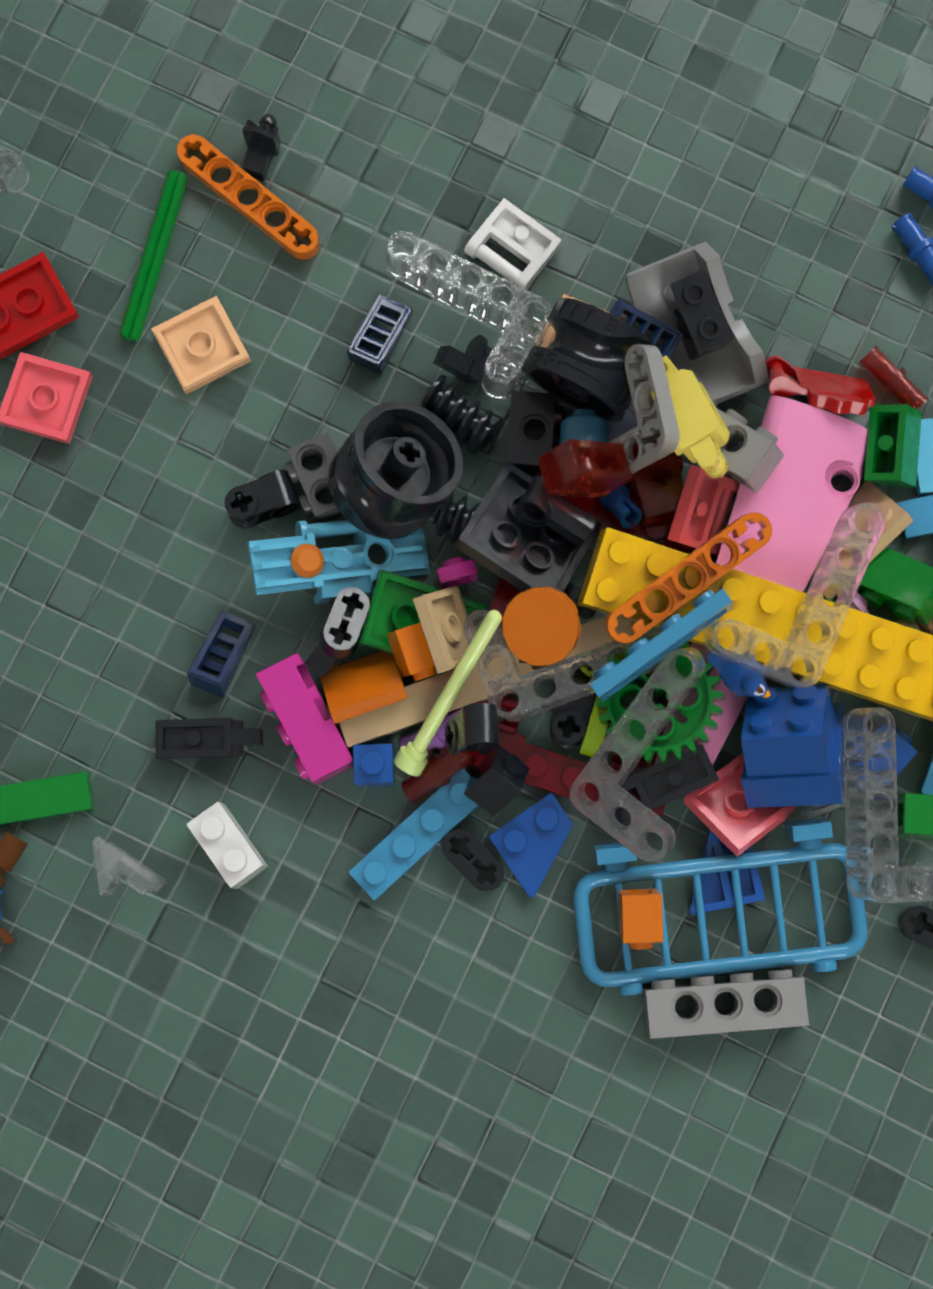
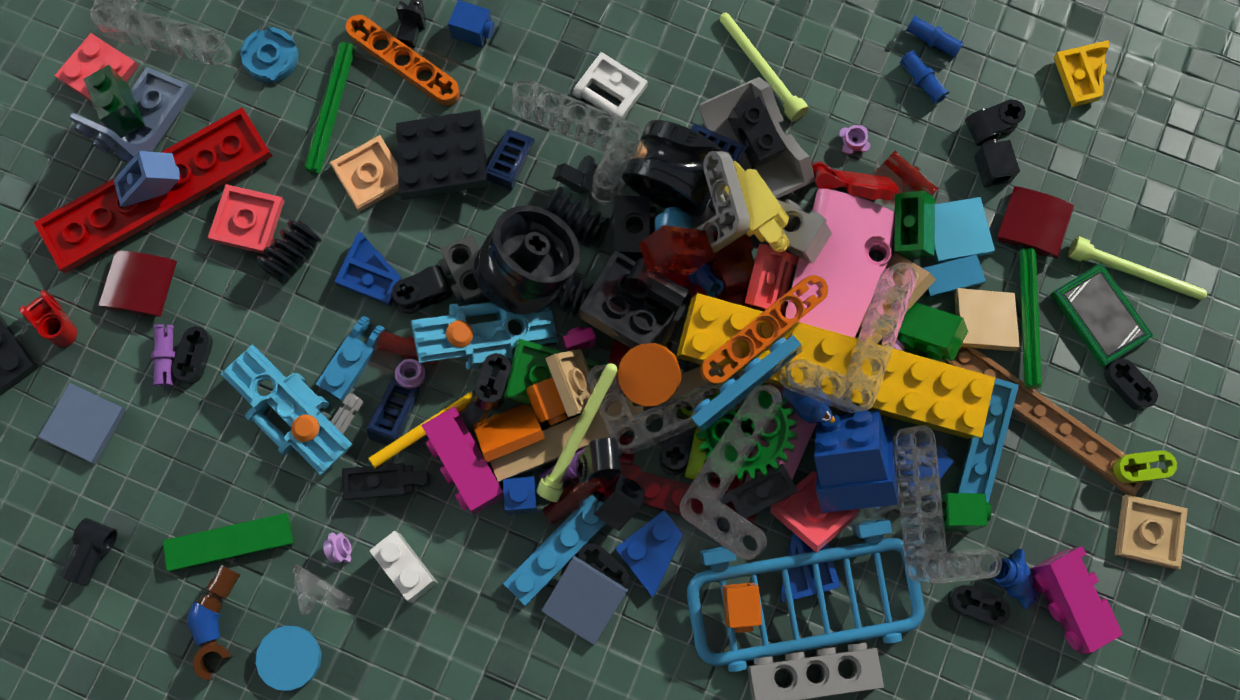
camera: 10 degrees left, 5 degrees down
none -> medium azure piece [221,344,353,476]
none -> dark azure tile [240,27,298,83]
none -> black piece [255,220,322,285]
none -> dark azure tile [255,626,322,691]
none -> dark azure hinge [316,316,386,401]
none -> lavender plate [323,532,352,564]
none -> light grey axle [330,393,363,435]
none -> blue wing [334,232,402,307]
none -> yellow bar [368,391,473,468]
none -> clear red pin [377,331,438,366]
none -> lavender plate [395,359,426,389]
none -> black plate [396,110,488,200]
none -> blue brick [448,0,495,48]
none -> sand blue tile [541,556,628,645]
none -> yellowish green piece [719,13,809,122]
none -> lavender plate [839,125,870,154]

